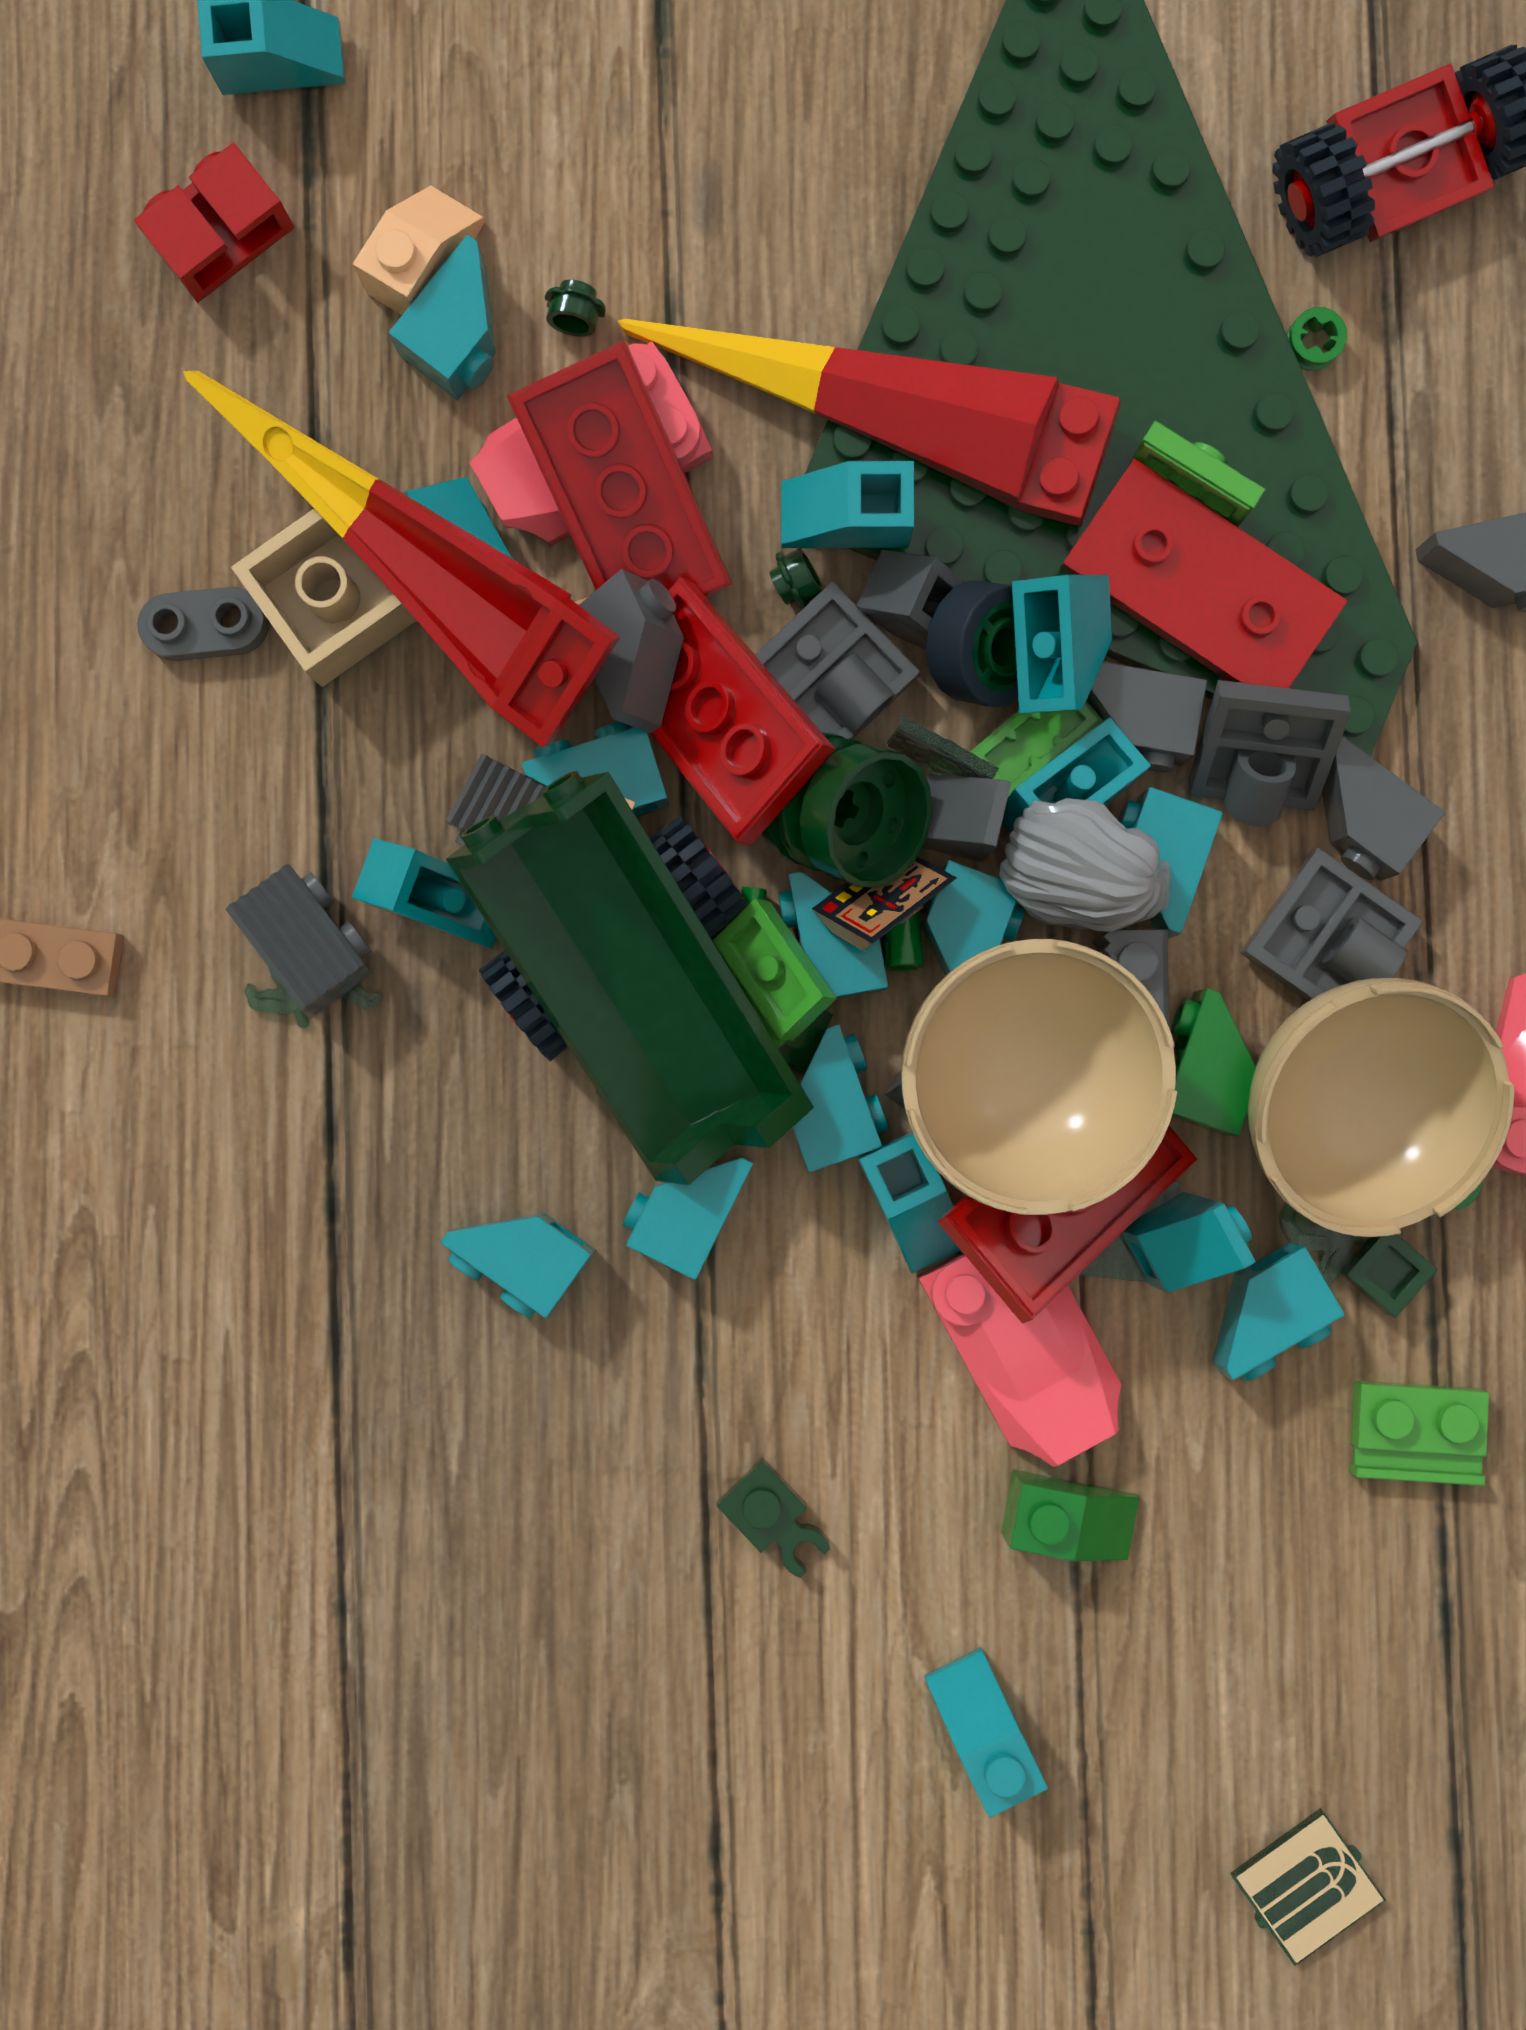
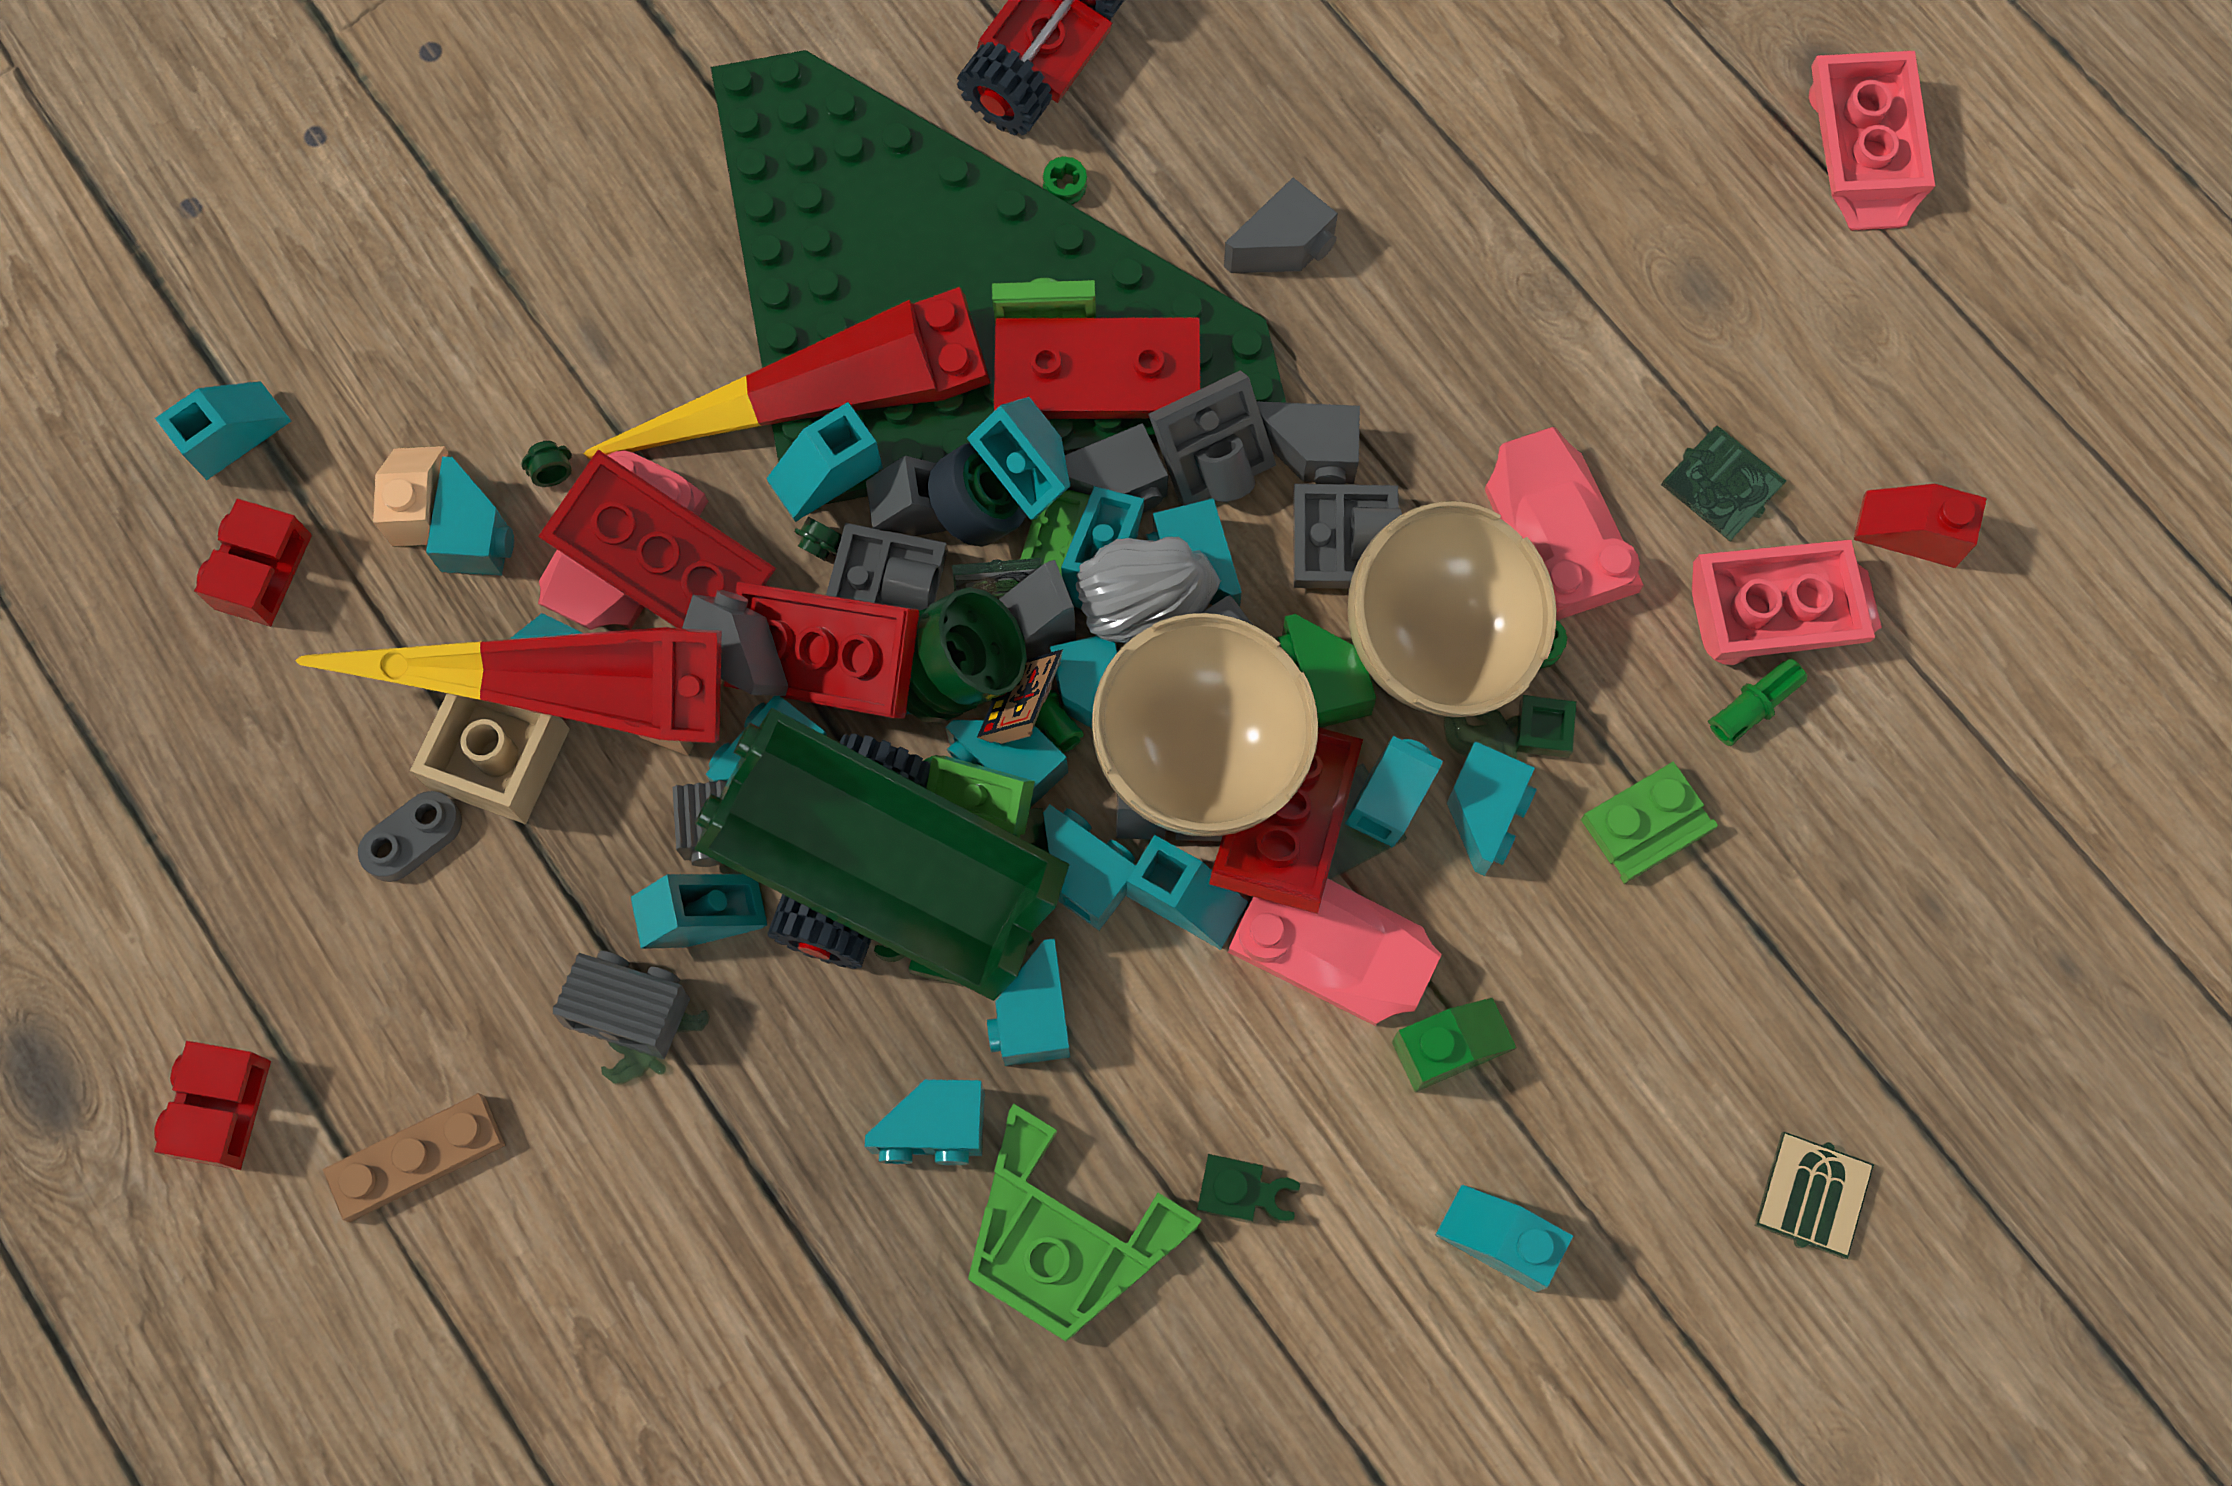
camera: 35 degrees left, 15 degrees down
none -> bright green wing [968,1104,1202,1342]

